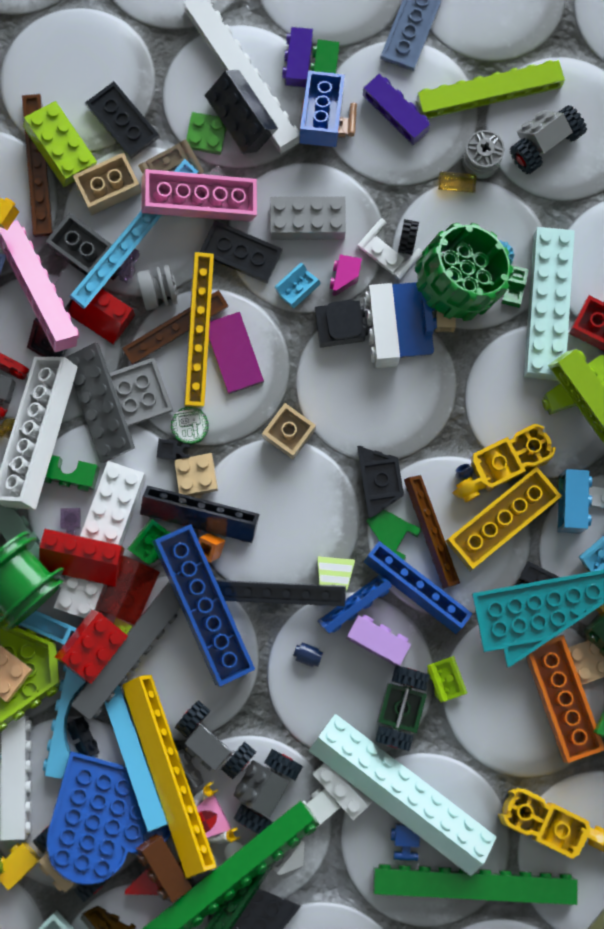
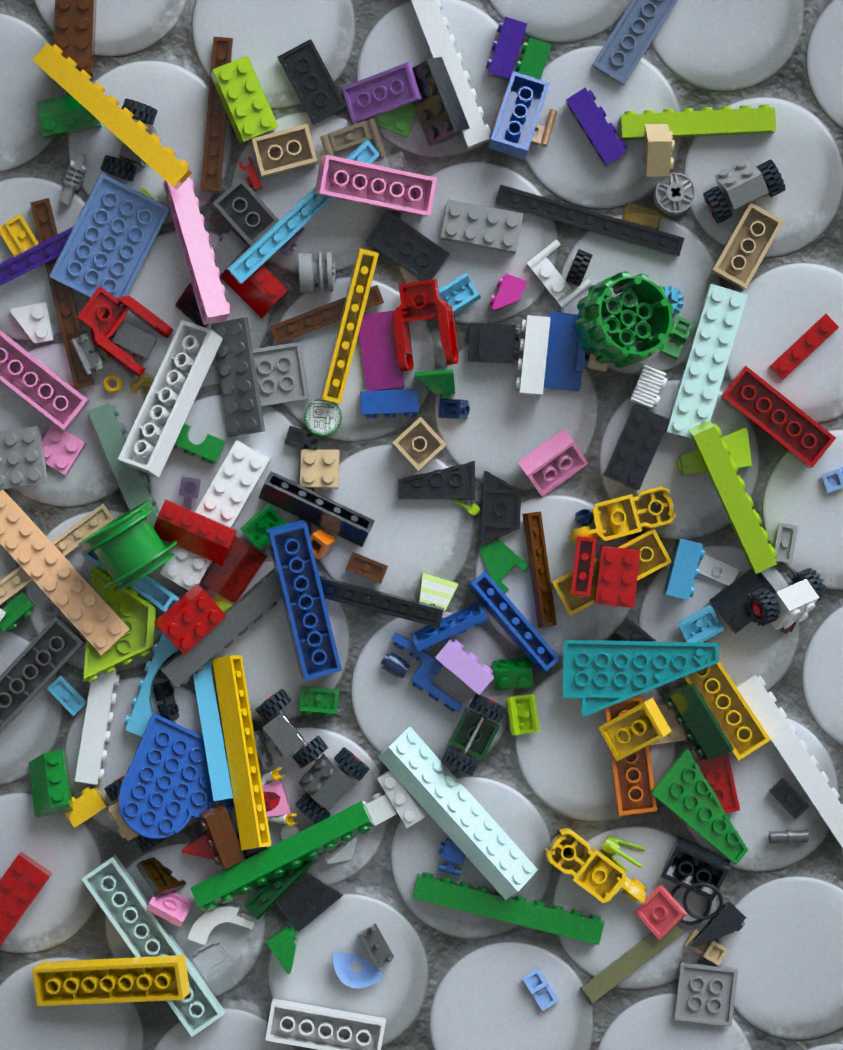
camera: 15 degrees right, 10 degrees up
none -> red plate [238,157,263,191]
none -> green bracket [299,686,339,717]
none -> medium lavender tile [341,62,421,124]
none -> reddish brown plate [346,552,388,584]
none -> blue brick [360,389,419,419]
none -> red plate [392,279,459,372]
none -> blue bracket [392,632,463,712]
none -> black wing [398,461,475,500]
none -> green slope [415,369,455,399]
none -> dark blue bracket [439,399,470,419]
none -> lime hand [454,500,481,516]
none -> green bracket [493,657,533,690]
none -> black plate [495,184,685,257]
none -> bright pink slope [517,429,588,498]
none -> red brick [570,536,597,597]
none -> red brick [594,546,641,608]
none -> yellow slope [598,697,671,761]
none -> lime plant [601,835,645,872]
none -> black brick [603,404,670,490]
none -> white brick [629,365,667,410]
none -> tan brick [643,124,675,177]
none -> tan brick [710,202,784,290]

